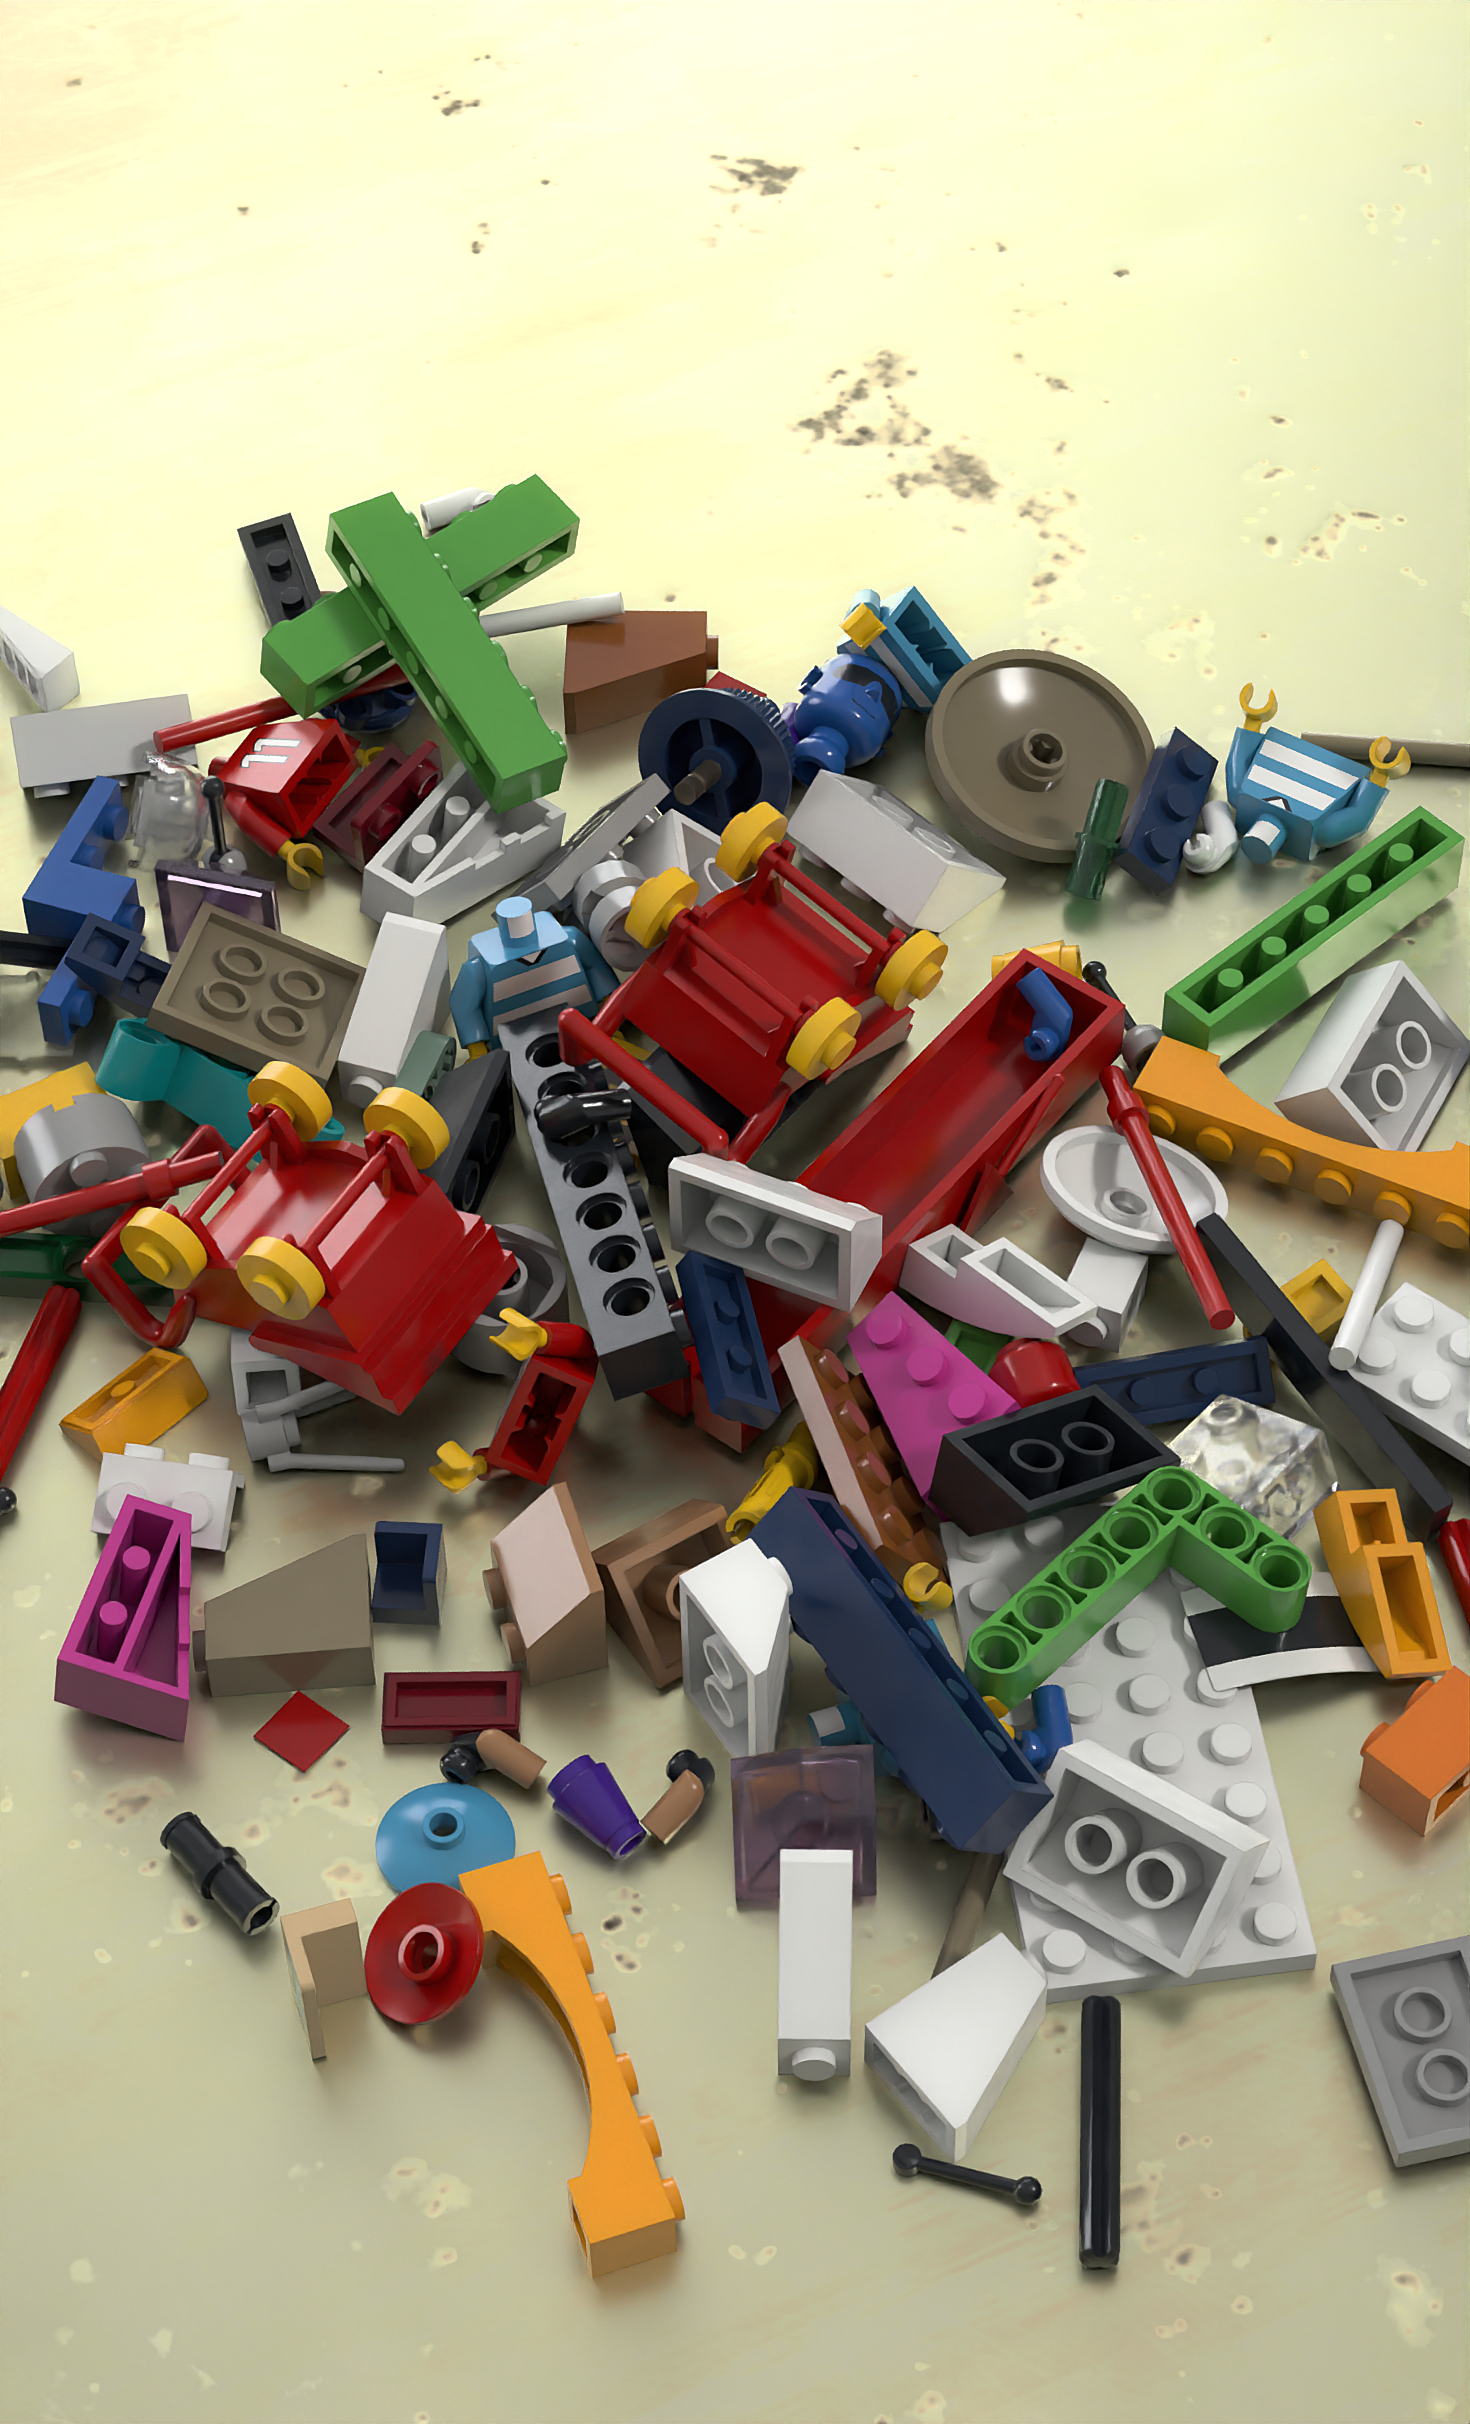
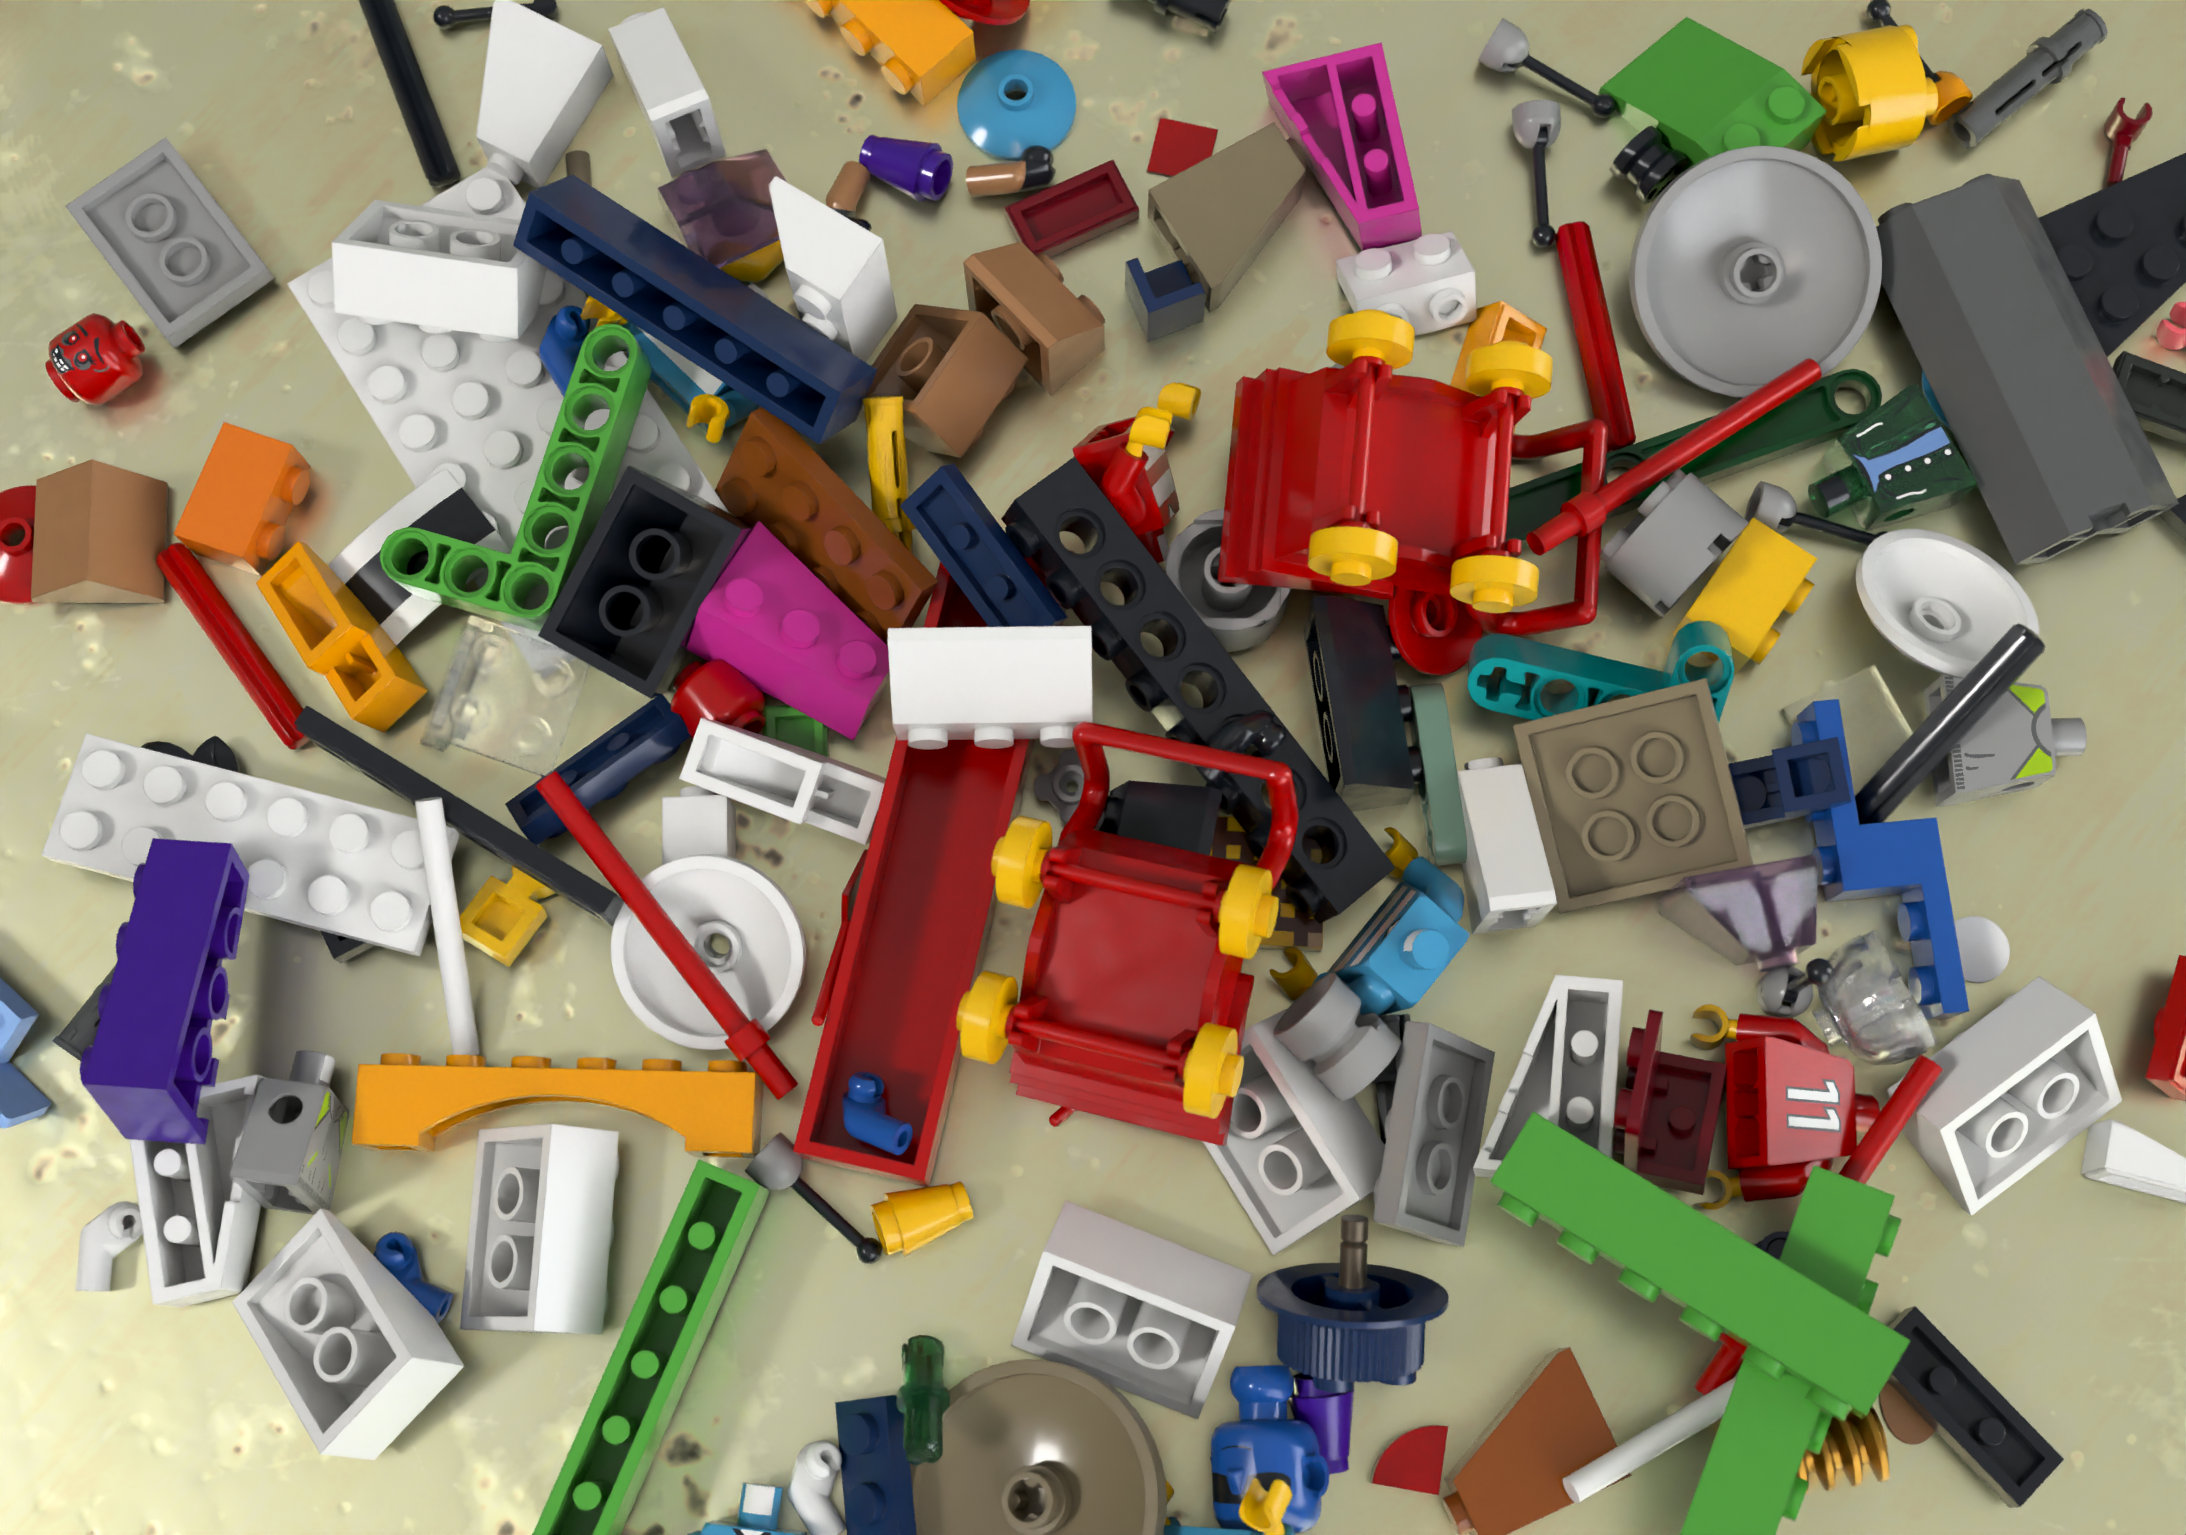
camera: 155 degrees right, 25 degrees up
none -> white sticker [1954,916,2010,983]

